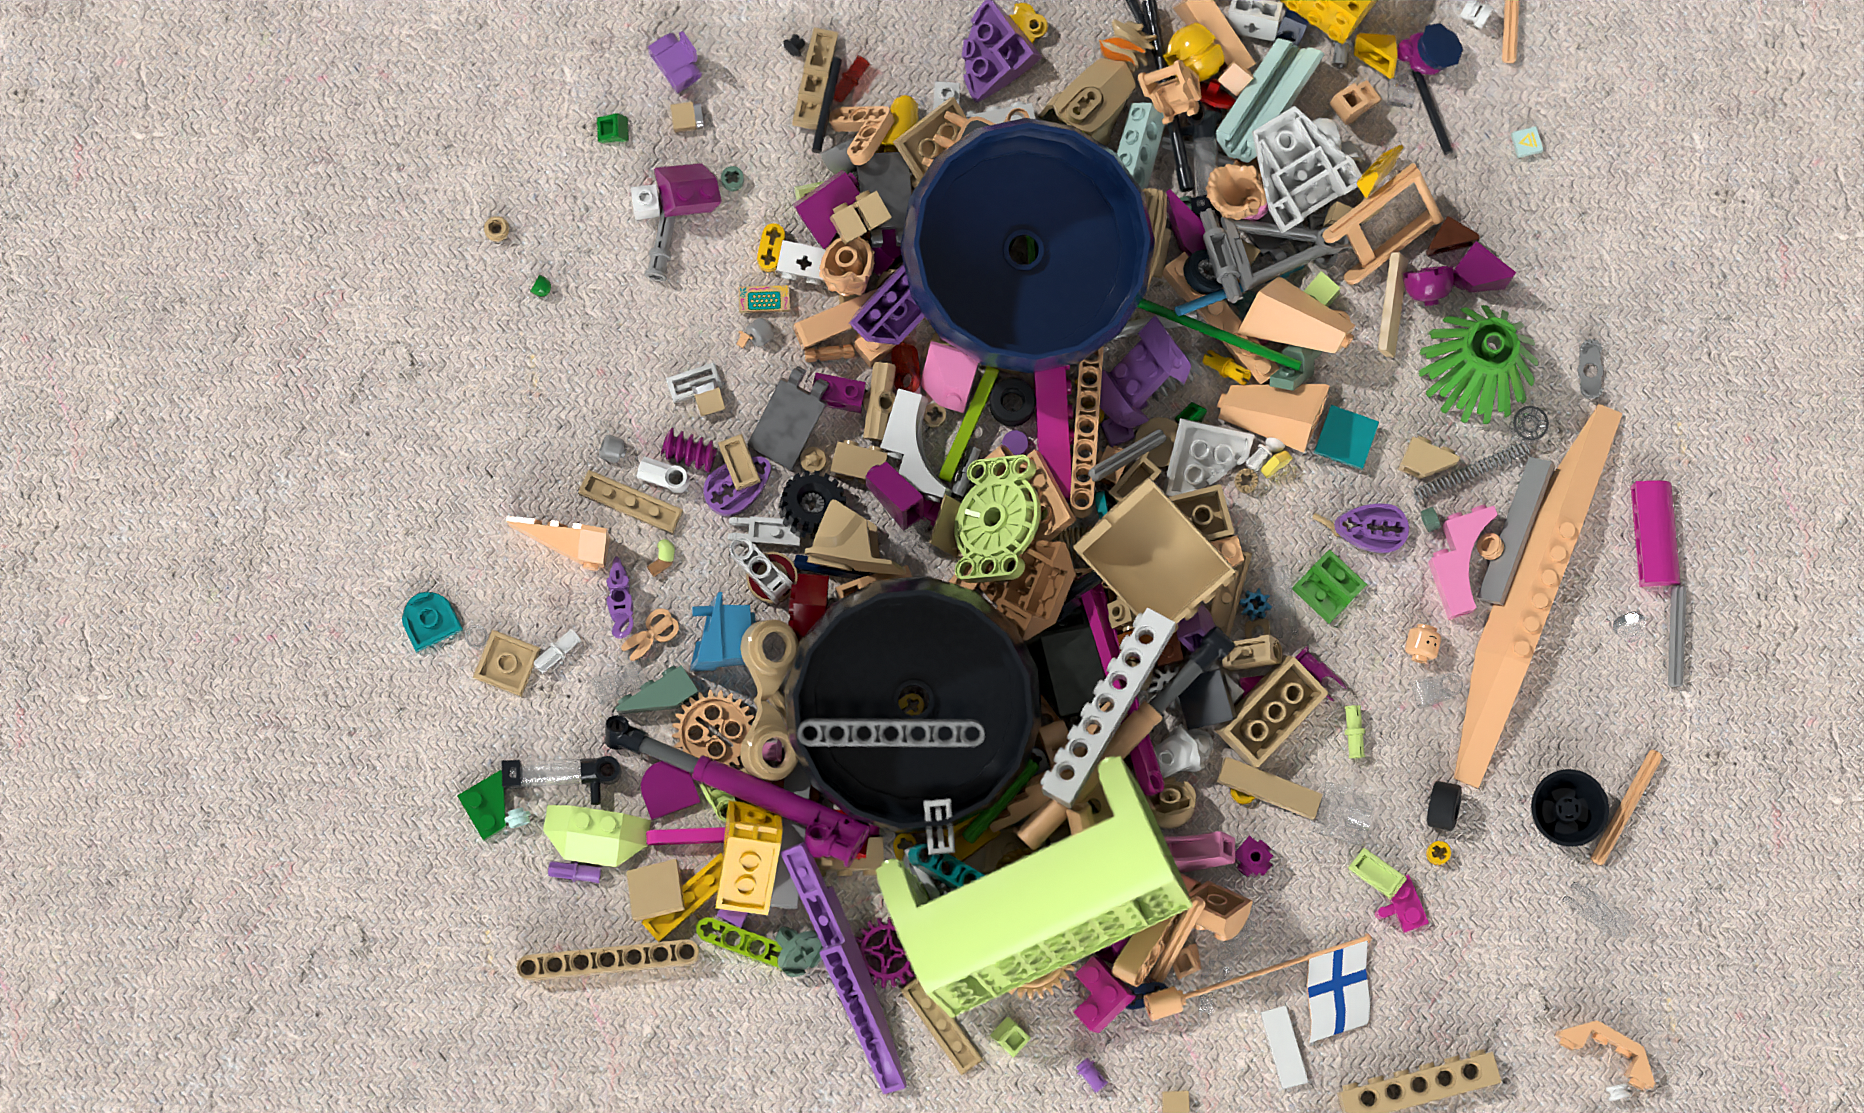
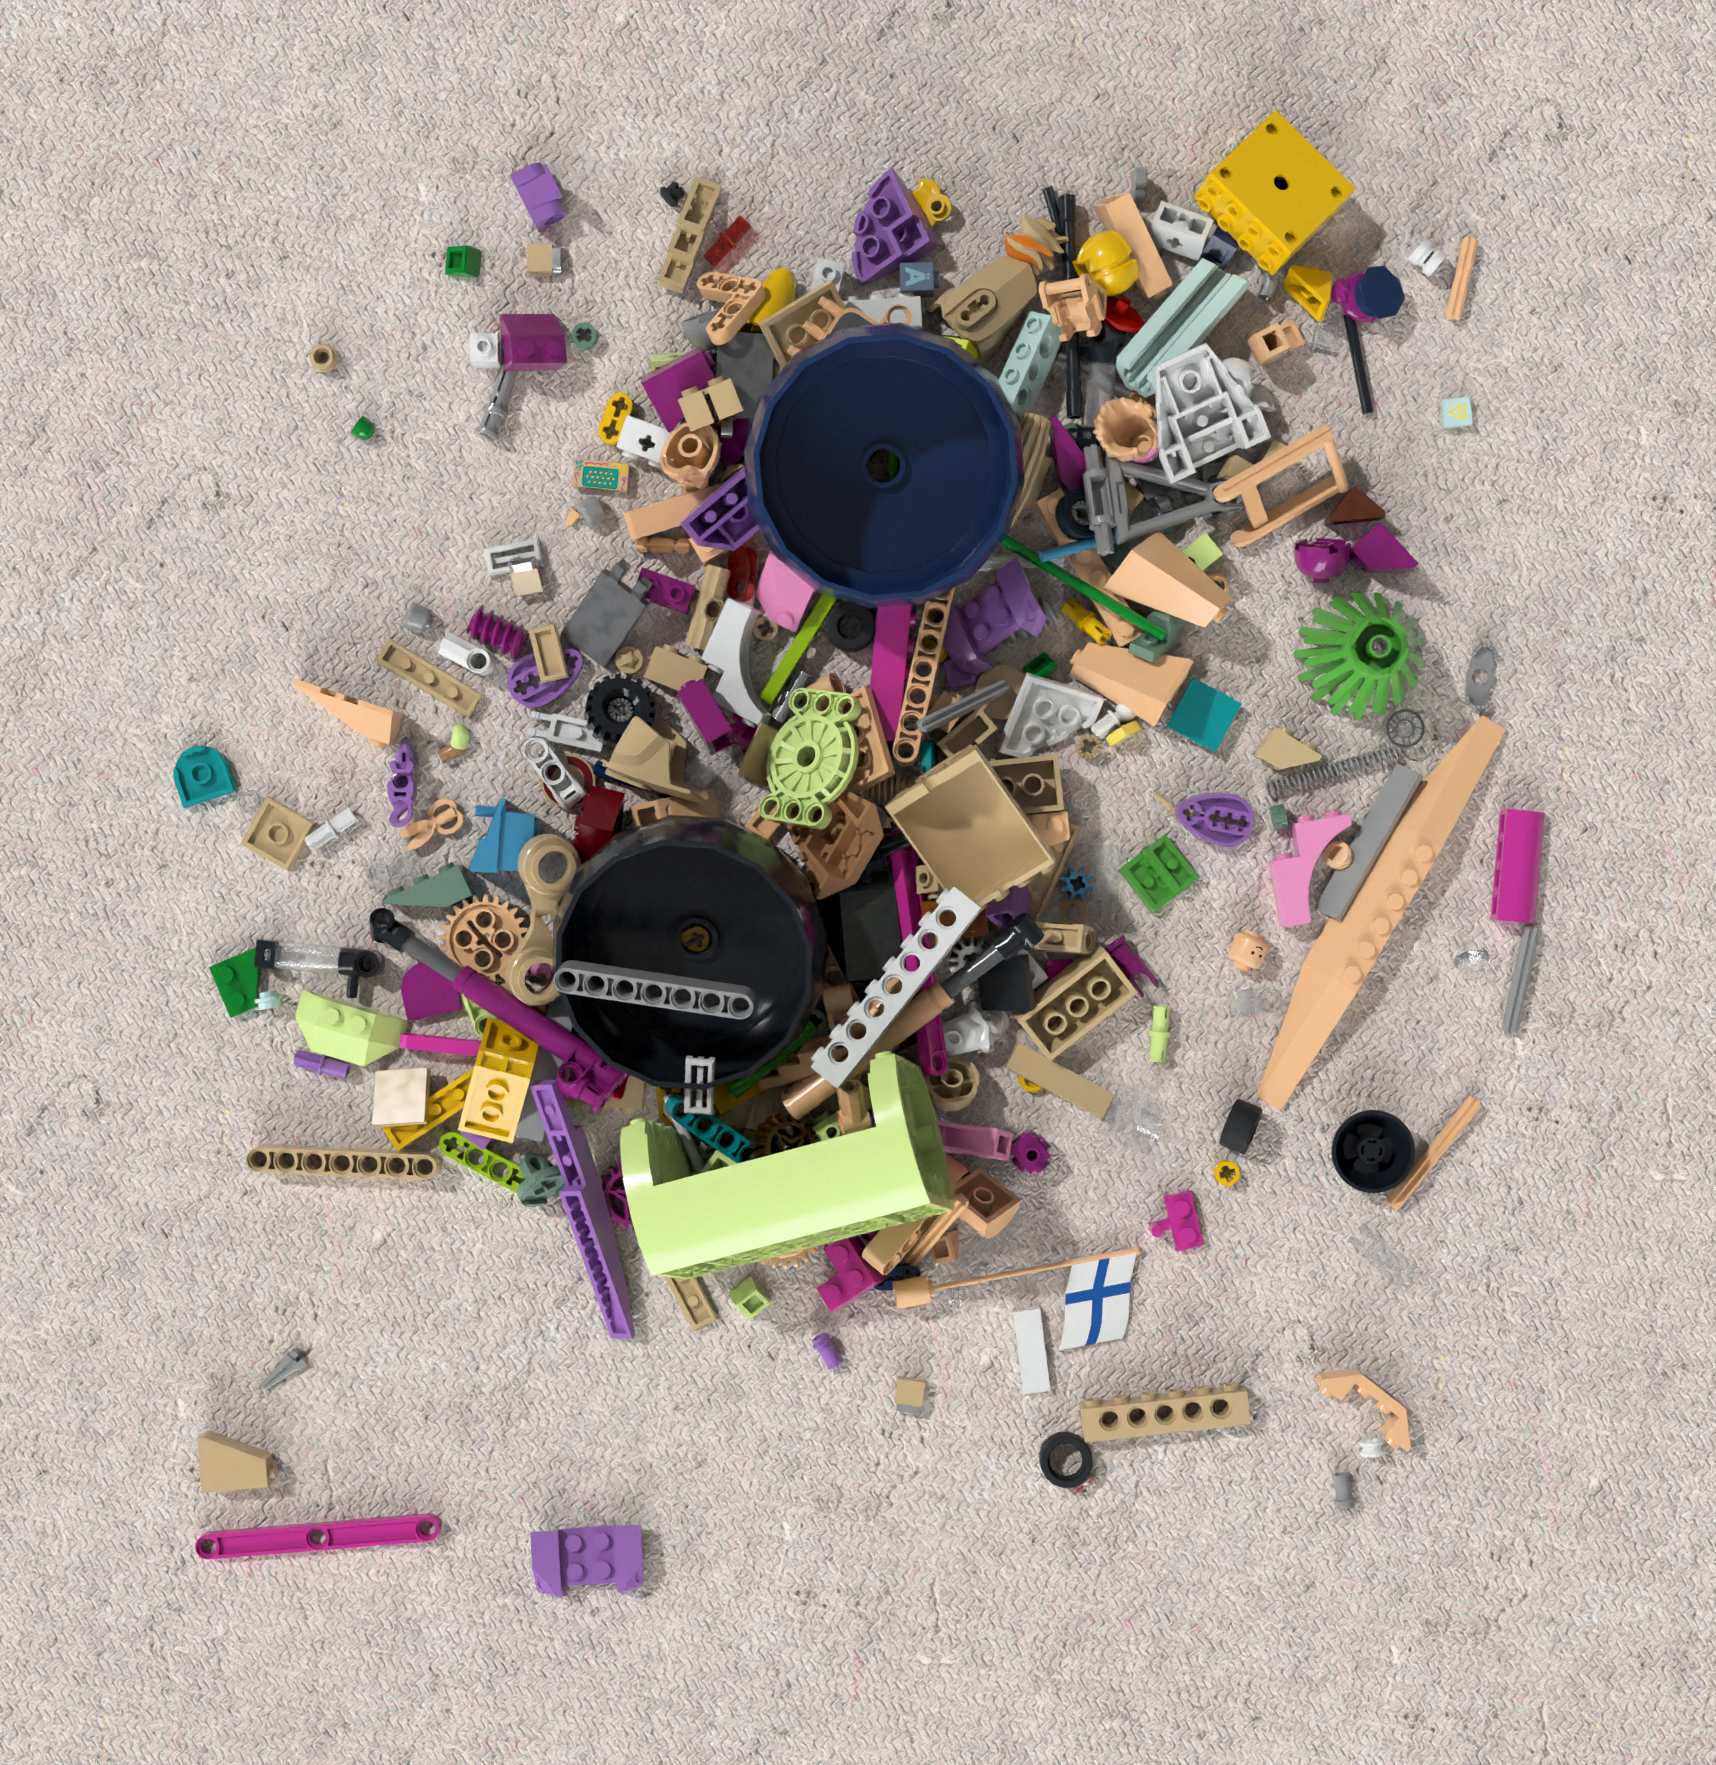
camera: 15 degrees right, 10 degrees up
black bar [811,57,842,154] -> none
medium lavender tile [1002,430,1028,455] -> none
light nougat tile [1217,60,1254,96] -> none
yellowish green tile [1348,848,1407,900] -> none
yellow slope [1356,145,1404,198] -> none
tan tile [1377,252,1408,358] -> none
none -> sand blue brick [900,262,939,298]

